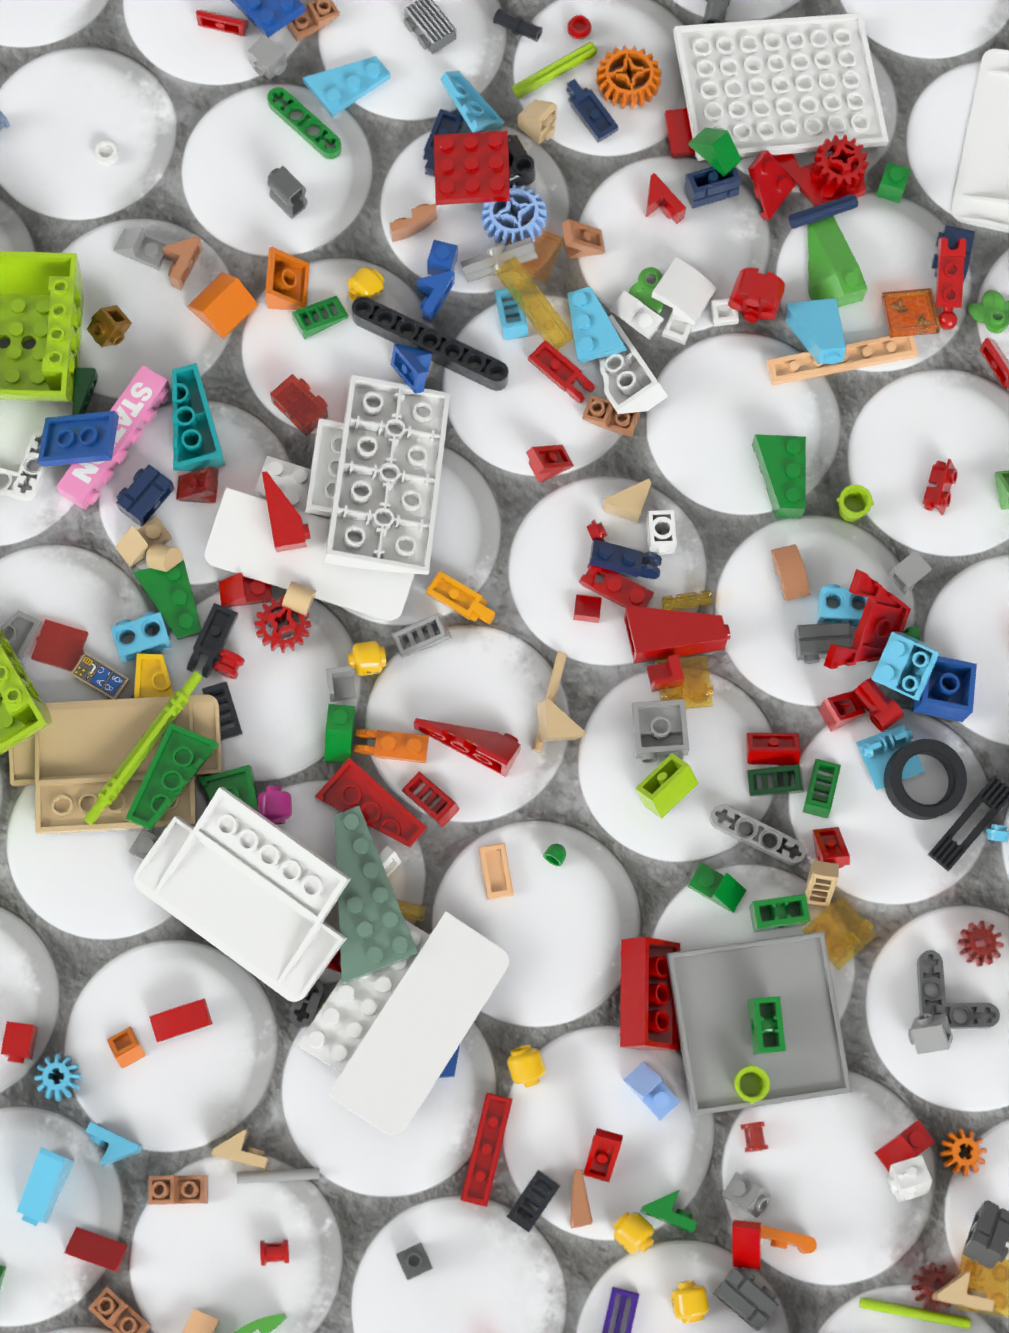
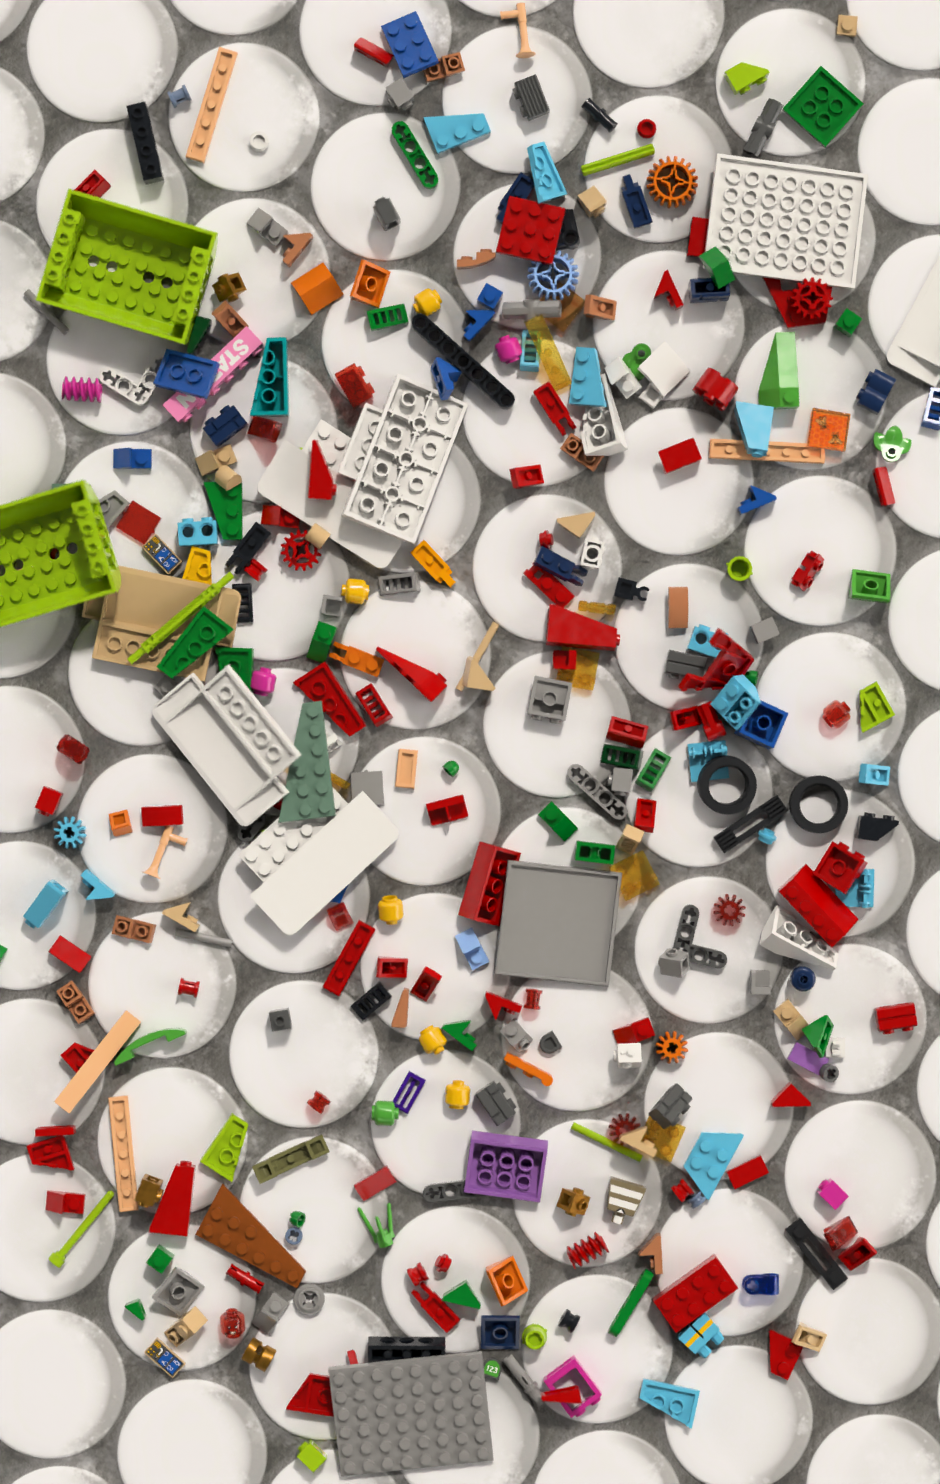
camera: 20 degrees right, 15 degrees up
red slope [573,594,602,623] -> none
lime brick [635,753,699,819] -> none
white tile [710,298,739,327] -> none
red tile [732,1220,761,1270] -> none
lime piece [733,1064,770,1105] -> none
green brick [747,996,786,1055] -> none
red wing [748,150,796,220] -> none
green wedge [752,434,806,519] -> none
dark blue axle [788,194,858,229] -> none
red plate [935,238,966,330] -> none
none -> clear red gear [56,734,90,764]
none -> blue slope [113,448,152,469]
none -> light nougat piece [142,826,188,879]
none -> light nougat tile [186,47,238,163]
none -> nougat slope [211,300,249,338]
none -> clear red slope [327,902,354,931]
none -> light grey piece [351,770,384,805]
none -> red slope [376,956,408,978]
none -> red panel [426,794,468,826]
none -> red slope [485,991,522,1020]
none -> dark pink head [495,335,522,364]
none -> dark grey tile [540,1031,562,1054]
none -> light grey brick [607,767,633,796]
none -> black plate [614,577,649,601]
none -> red panel [658,438,702,474]
none -> blue slope [737,485,777,515]

